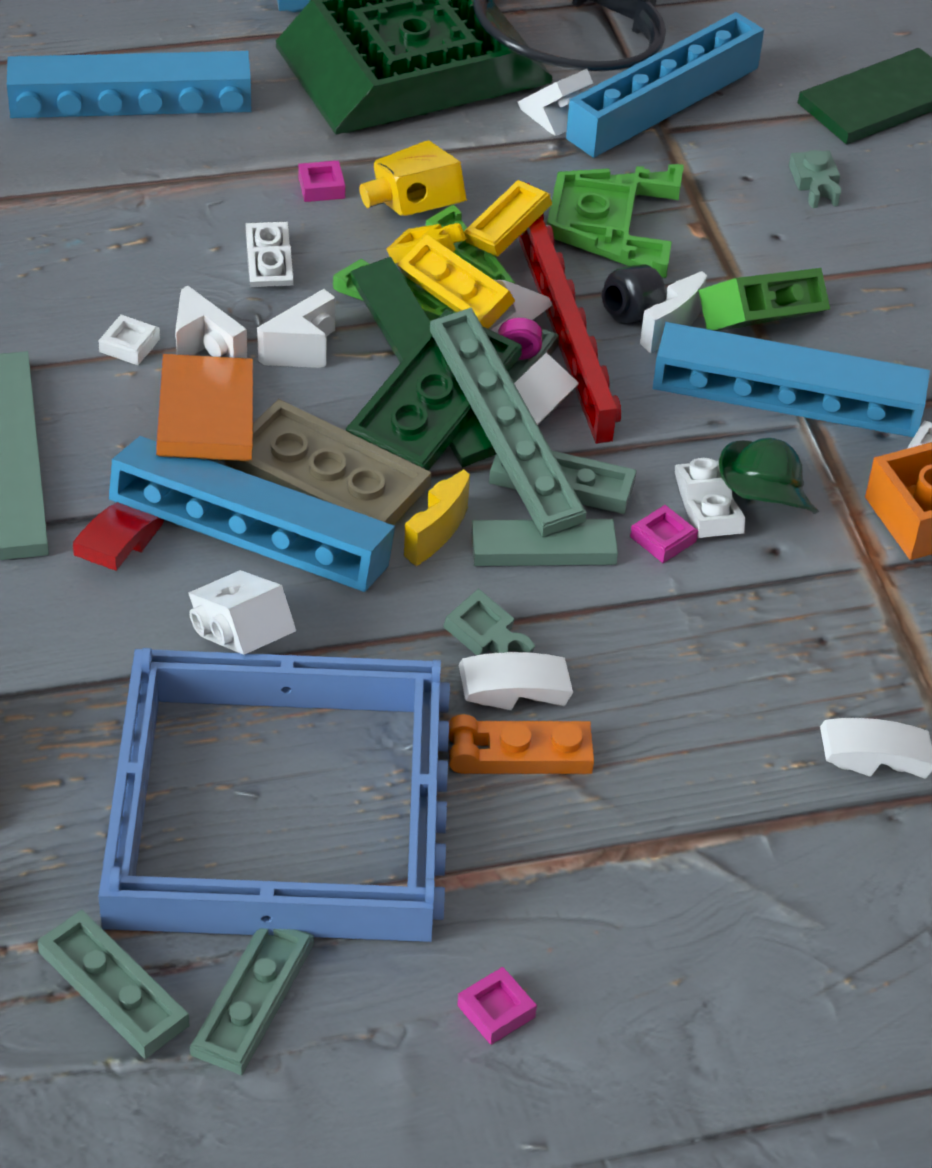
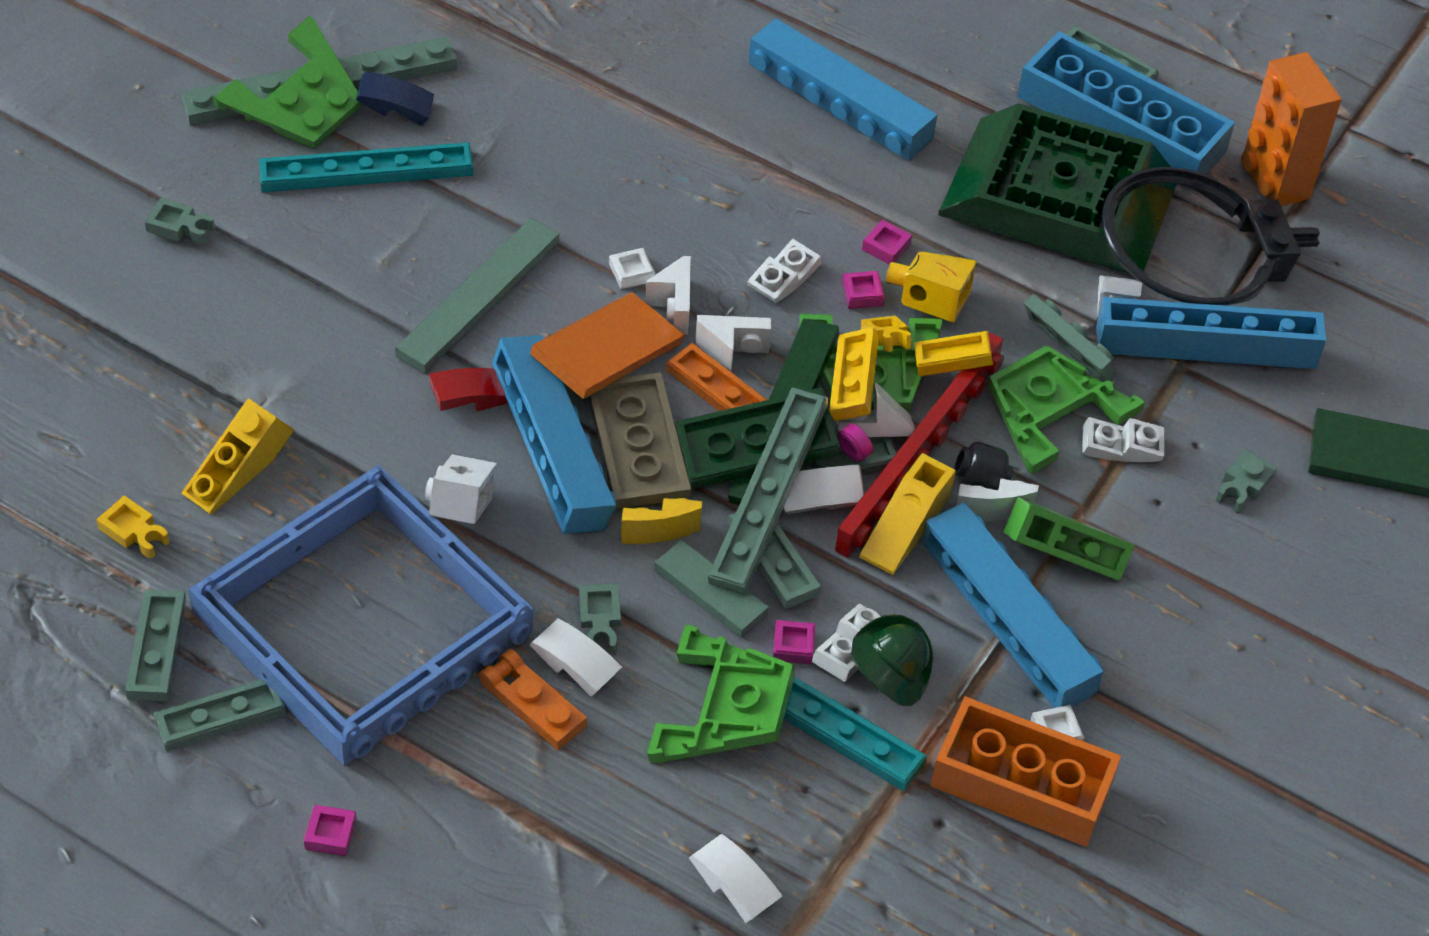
camera: 45 degrees right, 5 degrees up
none -> bright green wing [647,624,795,763]
none -> orange tile [666,343,767,411]
none -> teal tile [784,677,927,792]
none -> dark pink tile [842,271,885,309]
none -> yellow slope [859,453,956,575]
none -> sand green plate [1024,294,1116,382]
none -> white slope [1082,417,1164,462]

